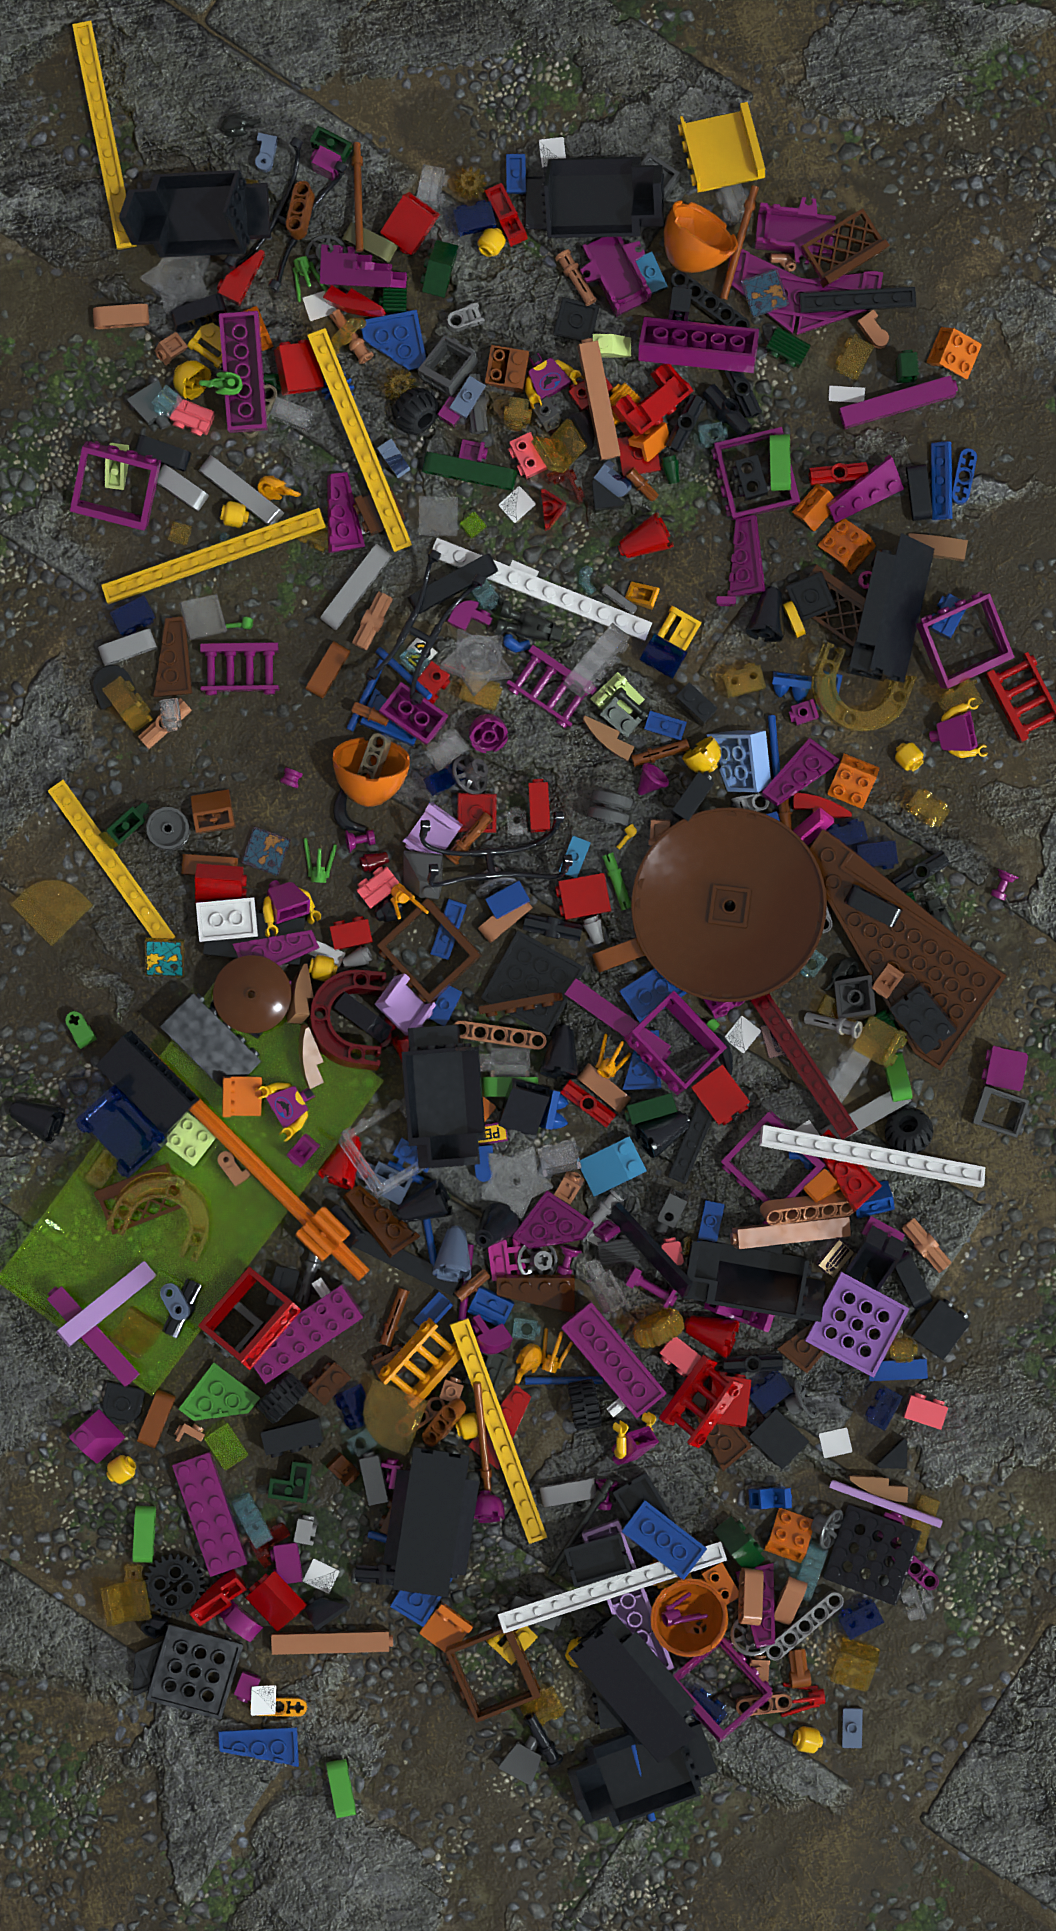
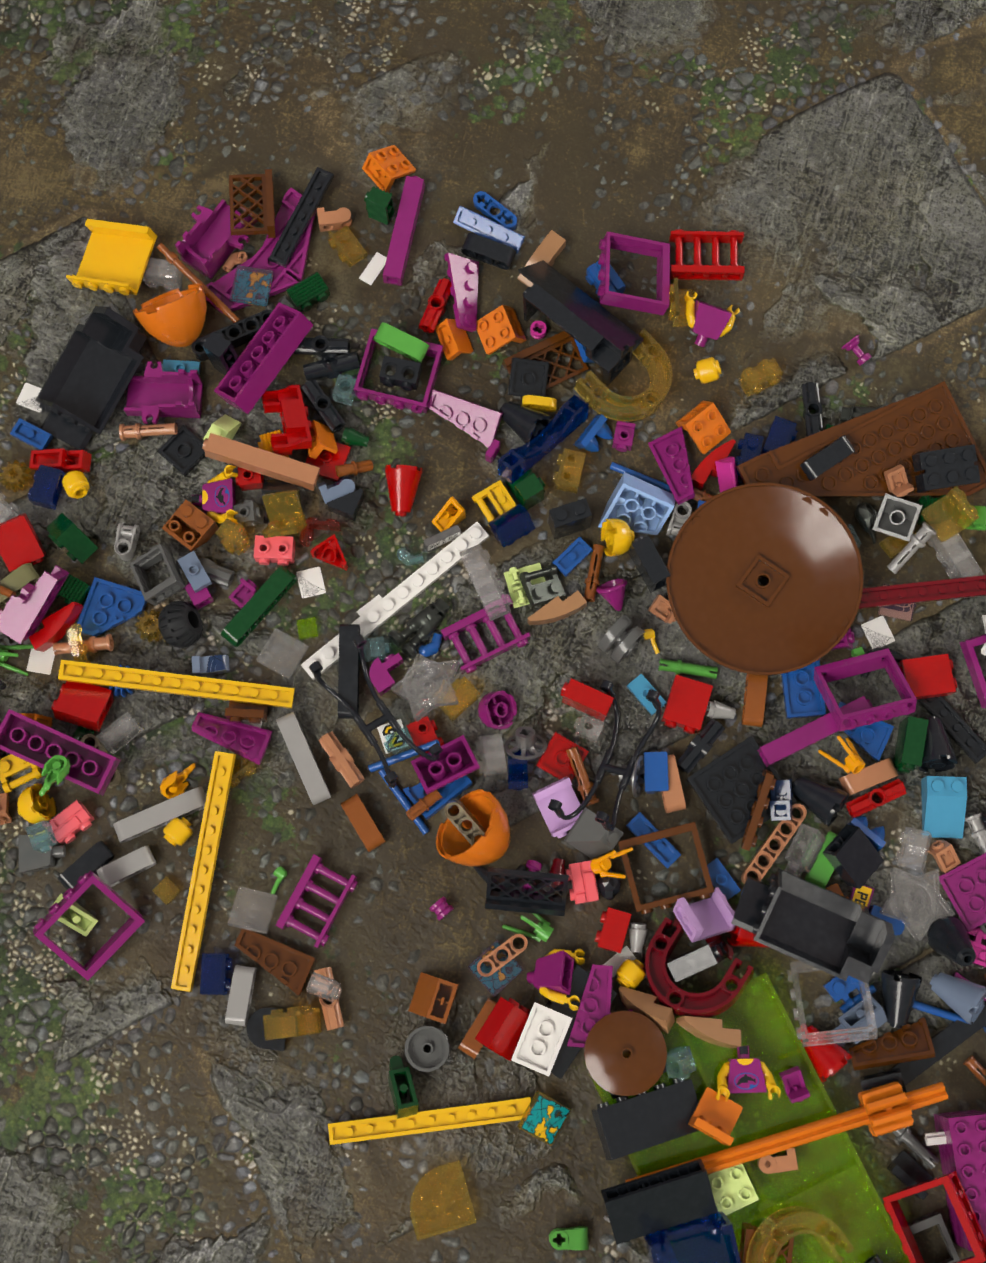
camera: 55 degrees left, 10 degrees down
none -> nougat beam [477,934,528,977]
none -> black fence [485,867,569,916]
none -> clear blue arch [498,395,589,484]
none -> dark green brick [504,464,545,511]
none -> clear light blue brick [665,1046,697,1080]
none -> slope [770,779,792,821]

